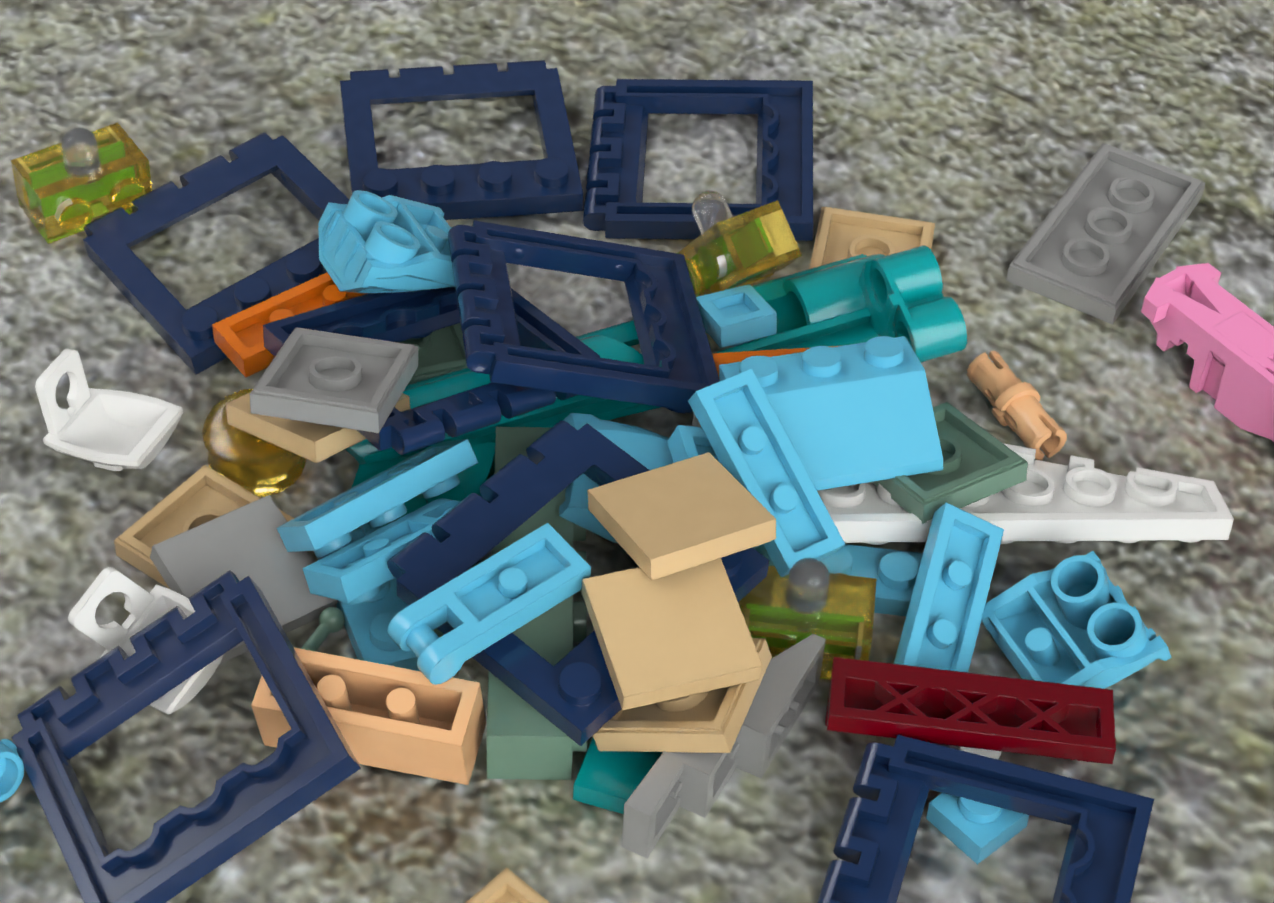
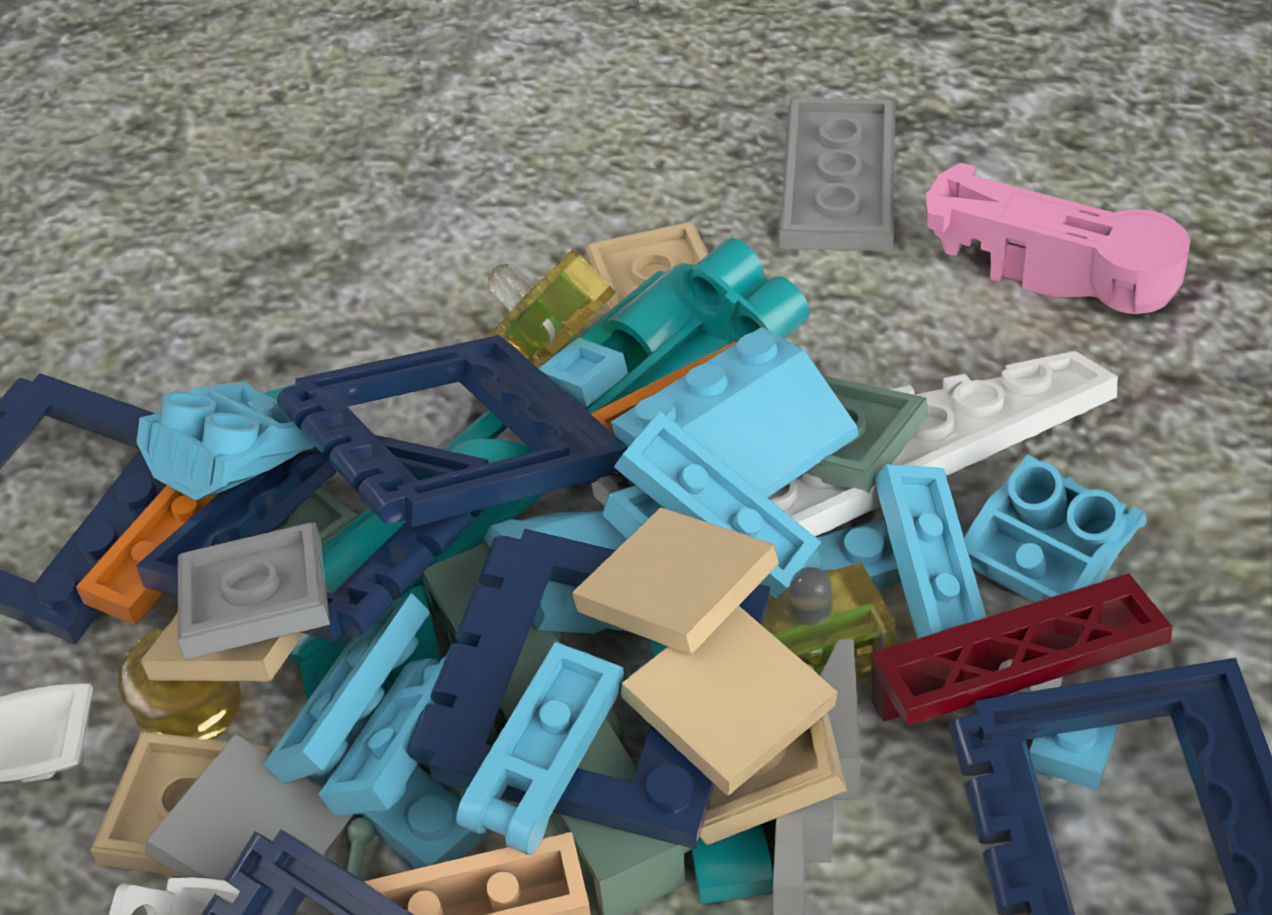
camera: 20 degrees left, 0 degrees up
dark blue hinge [340,60,583,220] -> none
dark blue hinge [583,79,813,241] -> none
light nougat pin [967,350,1067,460] -> none

